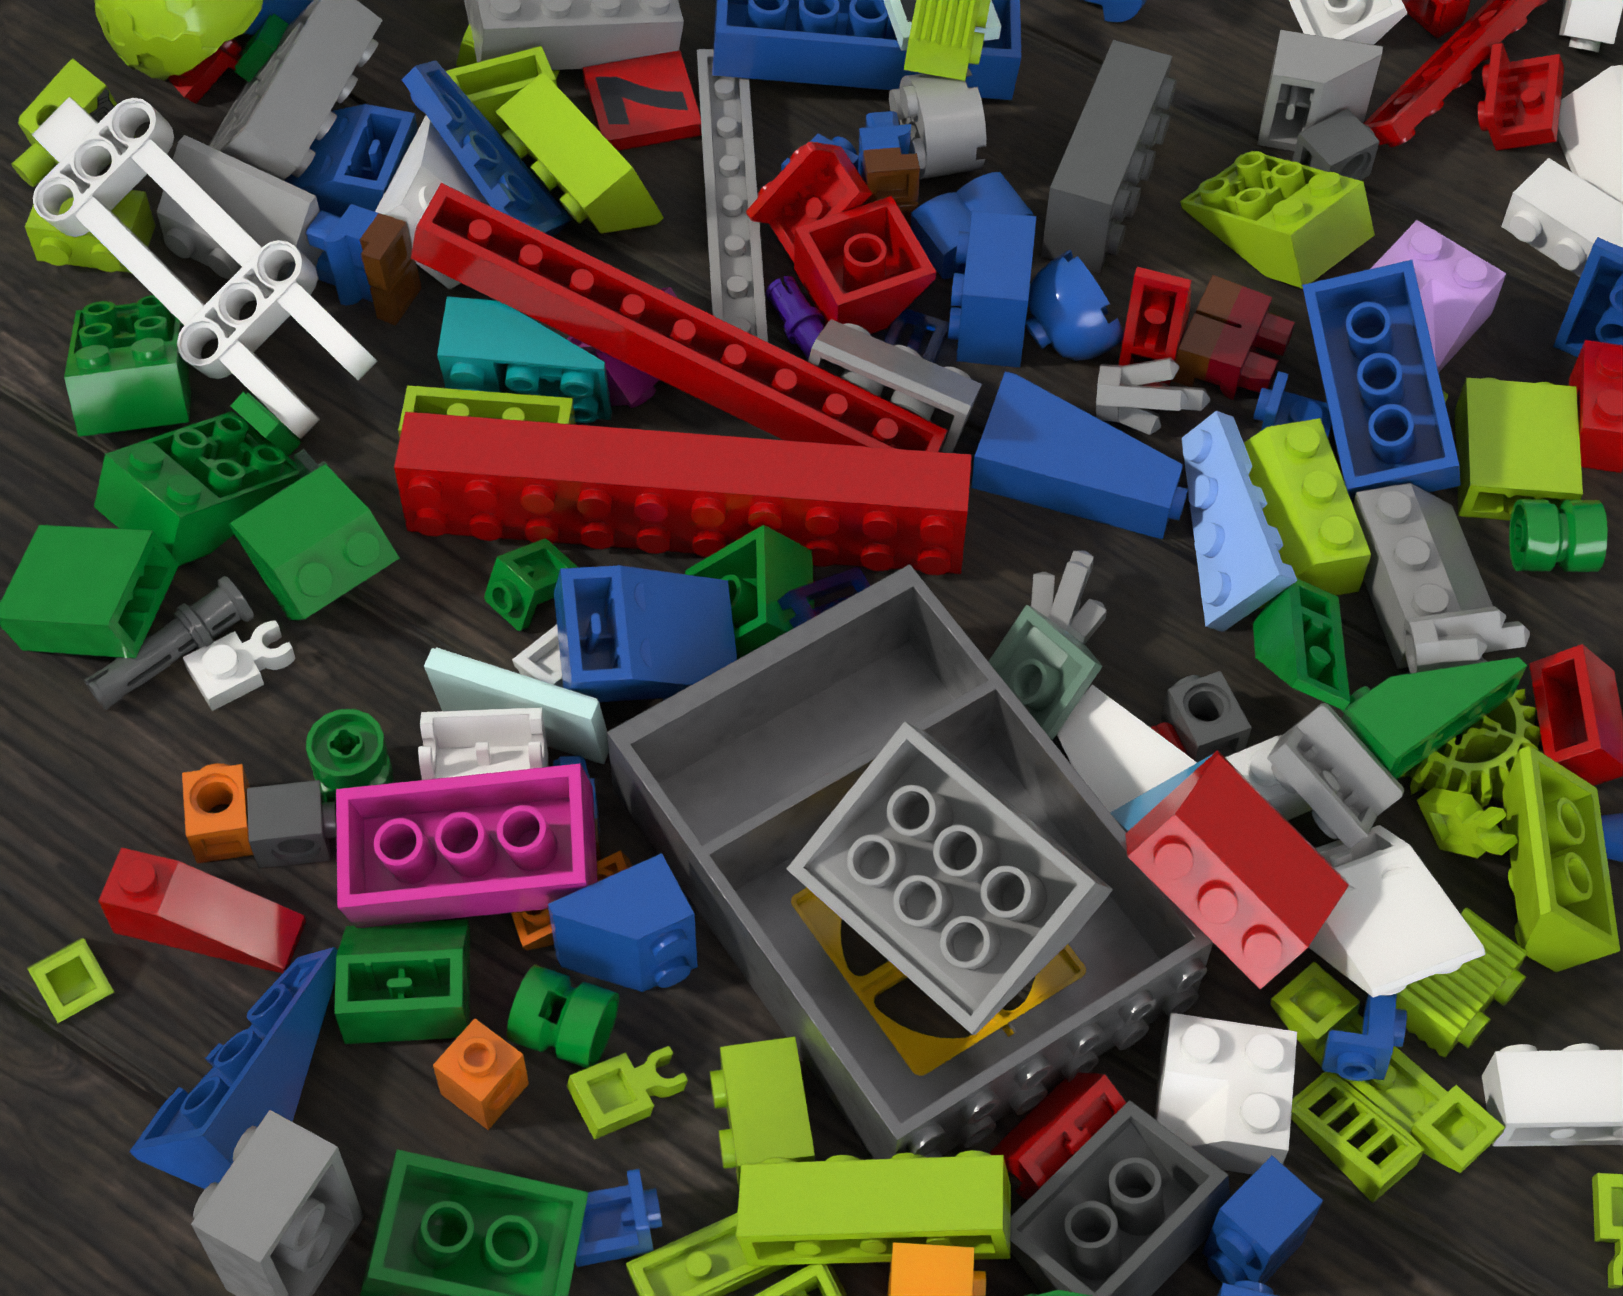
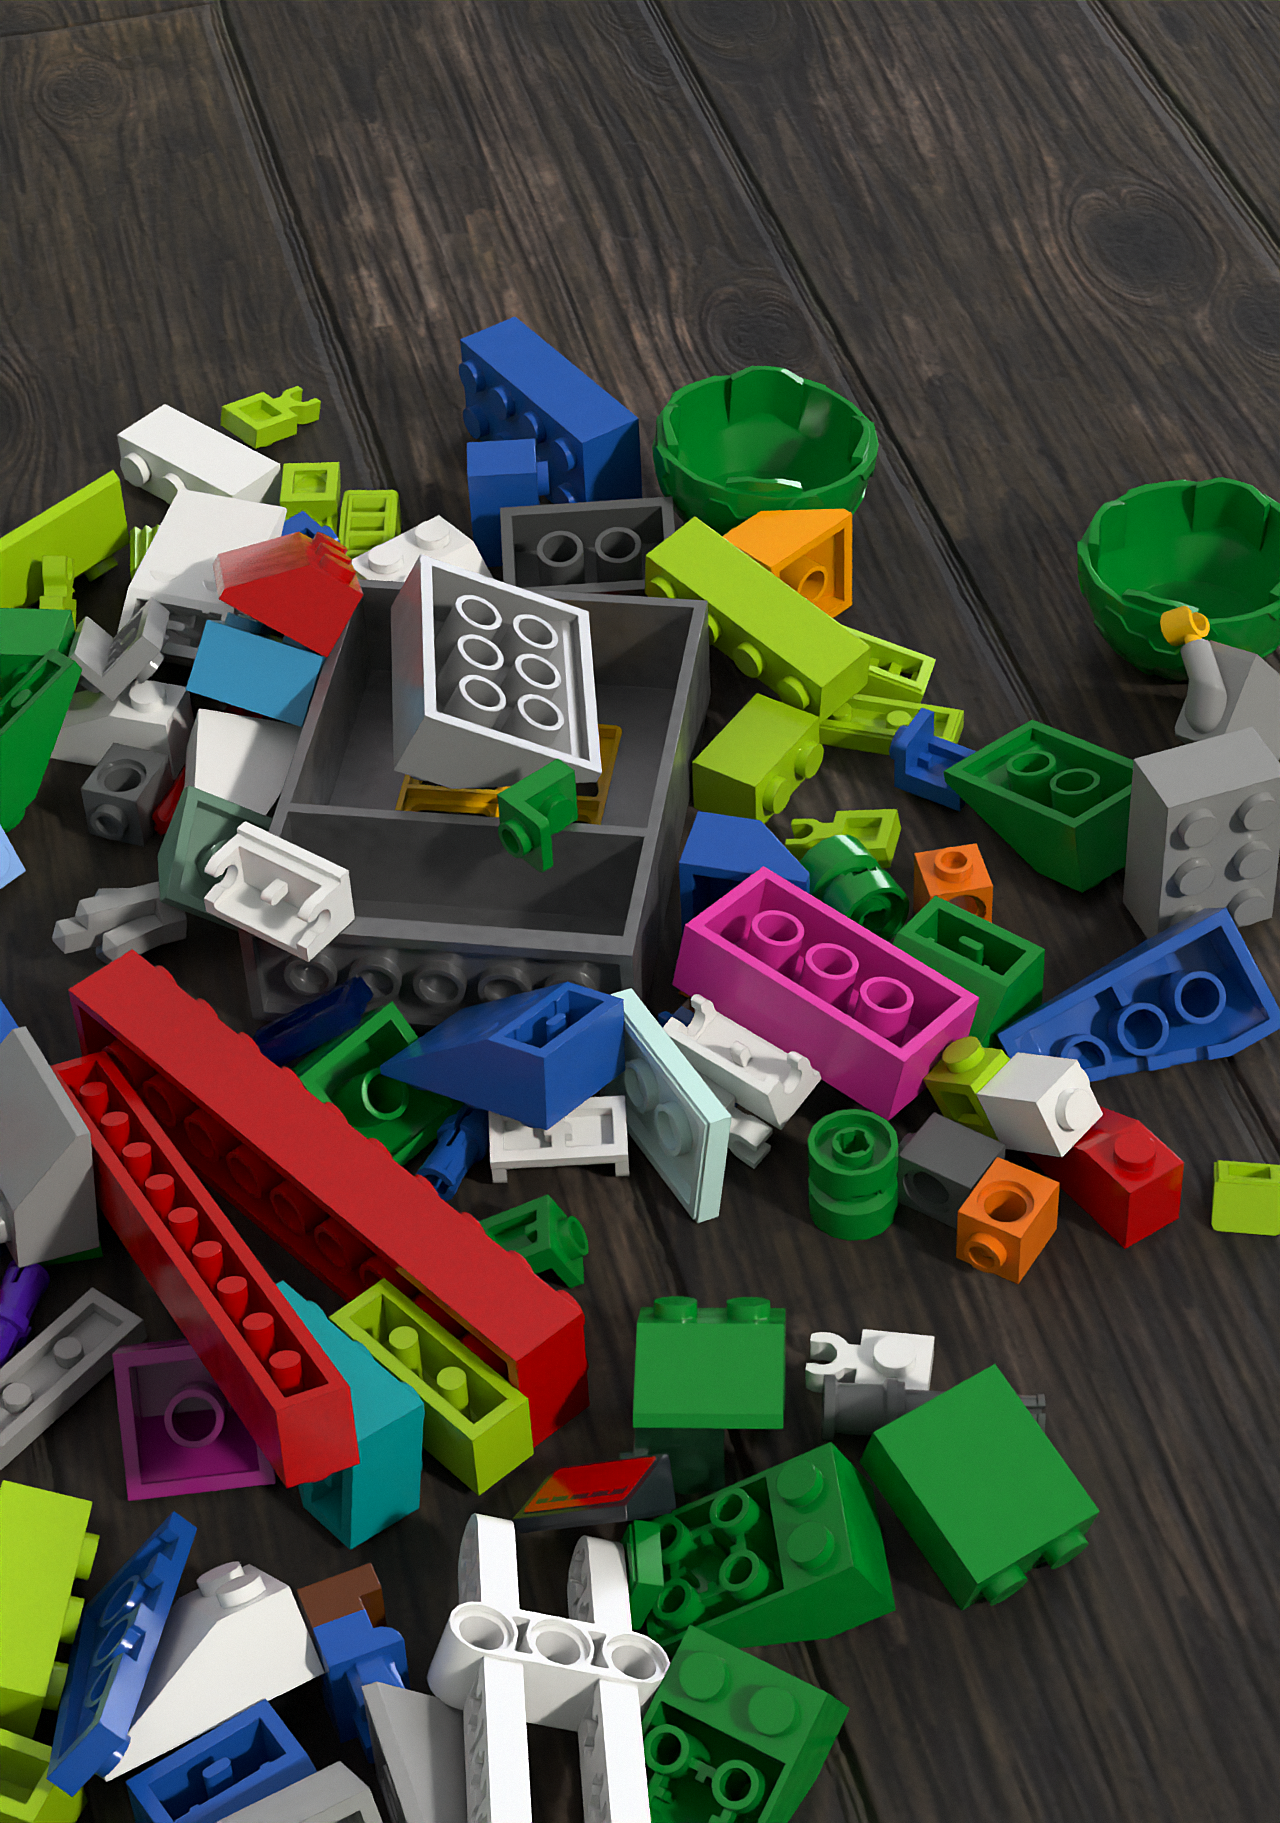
camera: 135 degrees left, 15 degrees down
none -> white hinge [204,821,355,962]
none -> green bracket [497,758,578,873]
none -> slope [512,1453,676,1534]
none -> lime brick [923,1036,1010,1141]
none -> white brick [976,1052,1103,1157]

